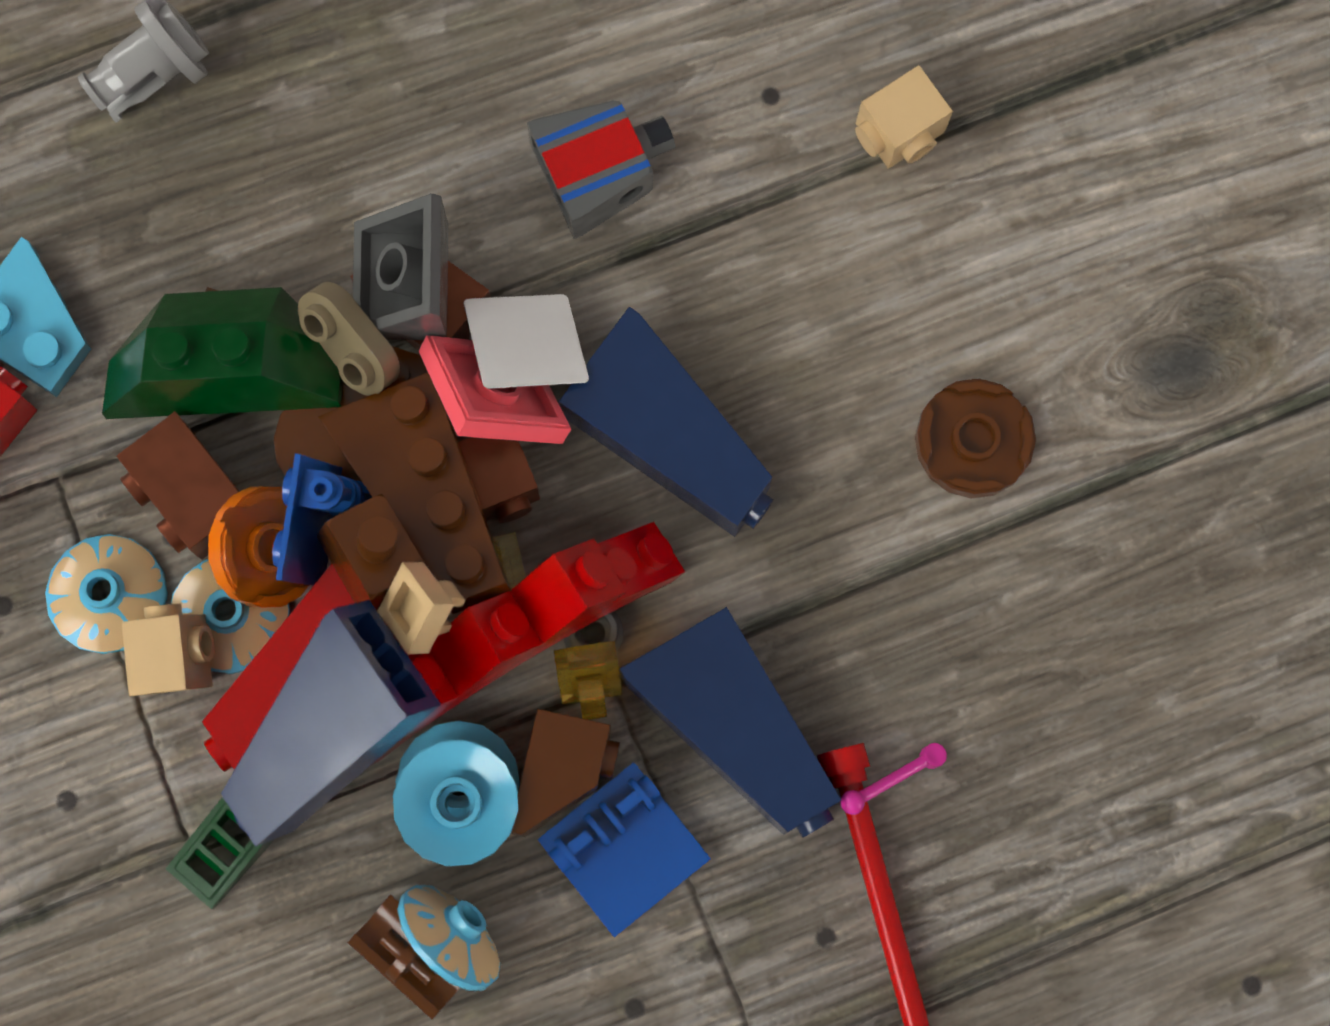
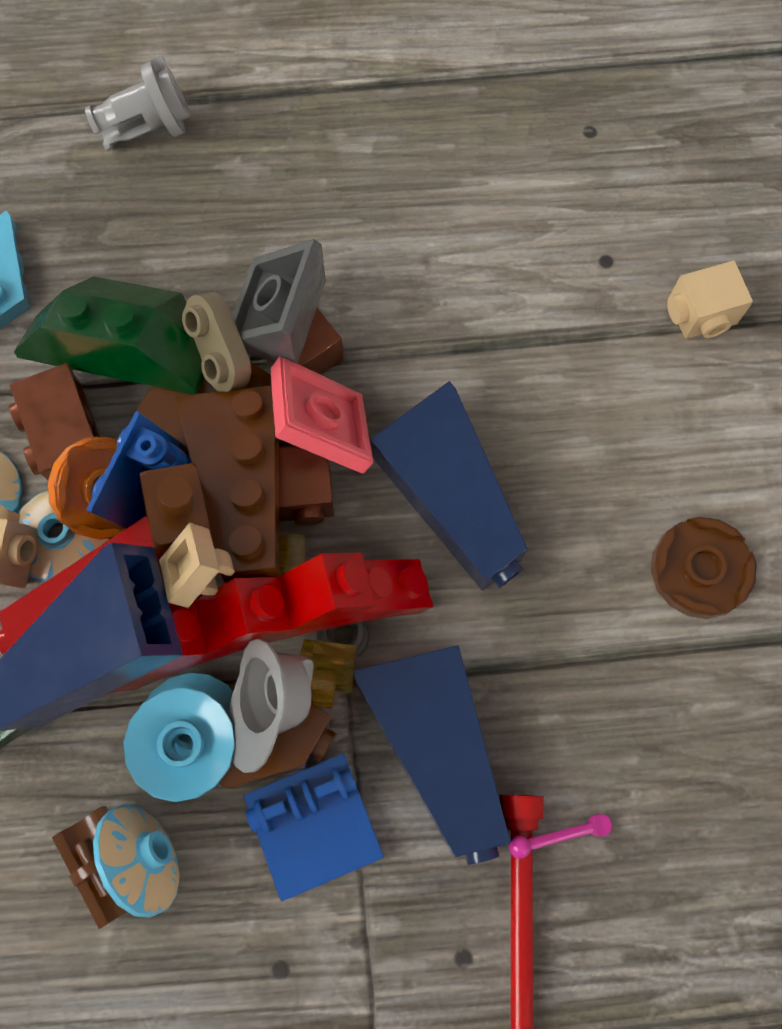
camera: 20 degrees right, 5 degrees down
white sticker [464,294,589,389] -> none
torso [527,101,676,239] -> none
none -> light grey piece [227,639,314,773]

